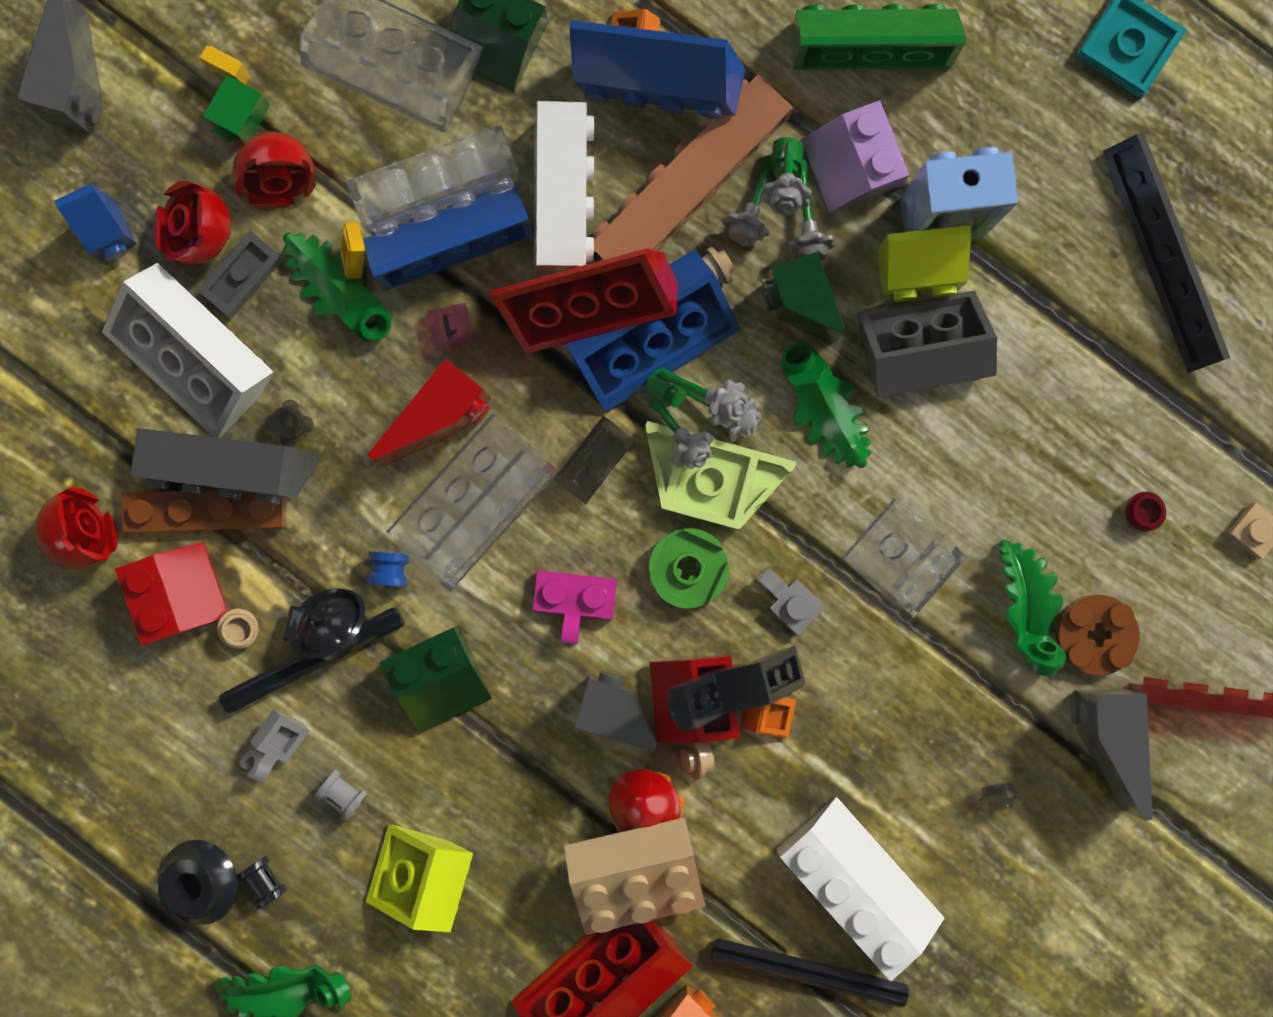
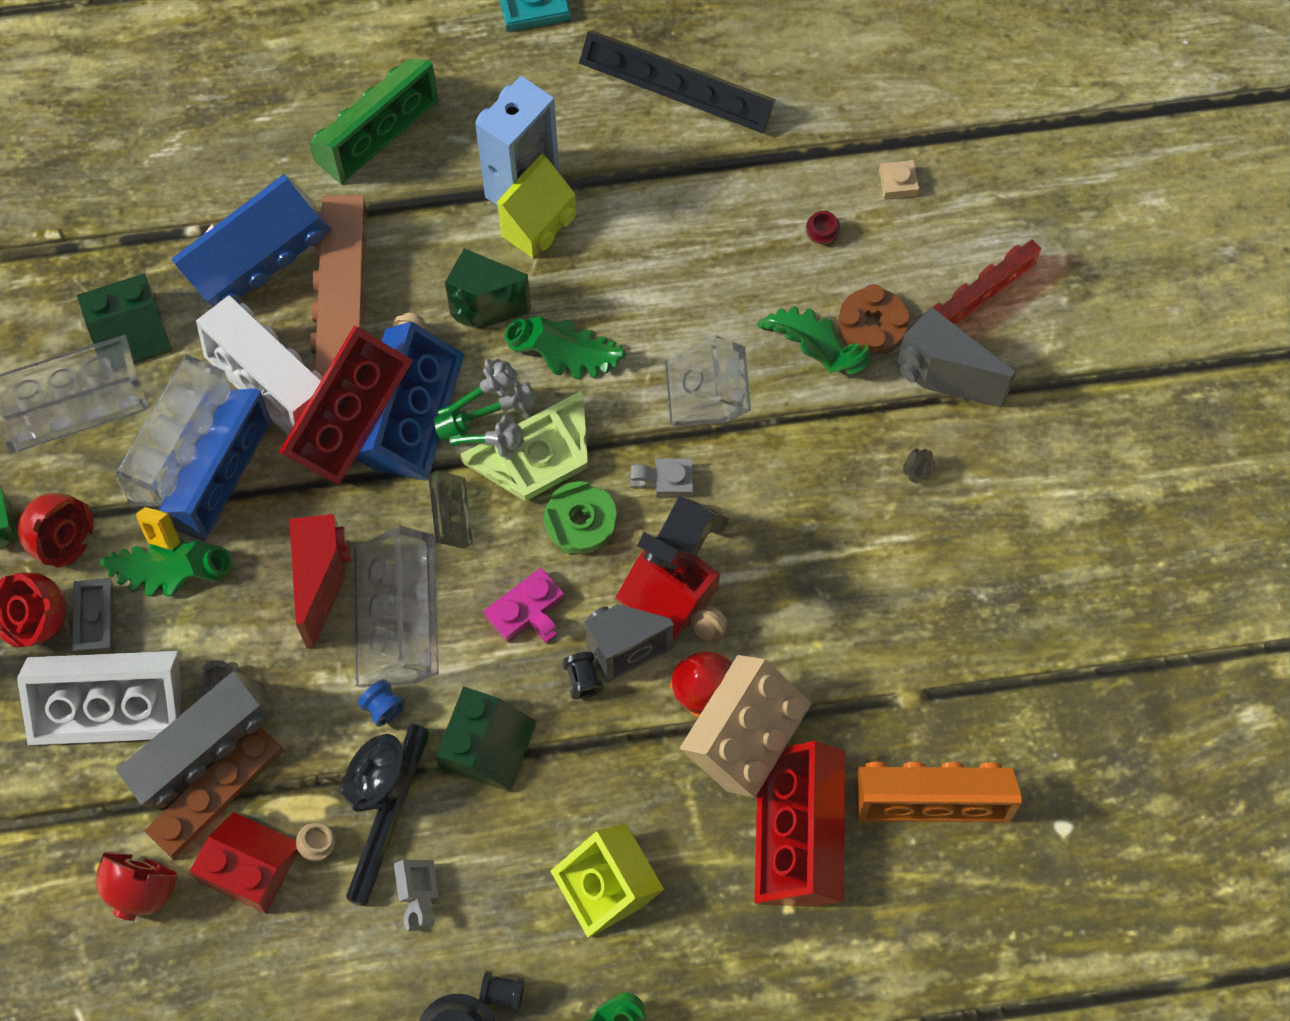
camera: 50 degrees left, 20 degrees down
light grey bush [314,769,368,822] -> none
clear pink tile [427,303,475,351] -> none
black axle [711,939,909,1007] -> none
light grey plant [722,137,835,261] -> none
orange slope [740,697,796,739] -> none
white slope [776,796,944,982] -> none
lavender slope [800,100,909,214] -> none
dark grey slope [858,290,997,397] -> none
none -> black bush [562,652,604,699]

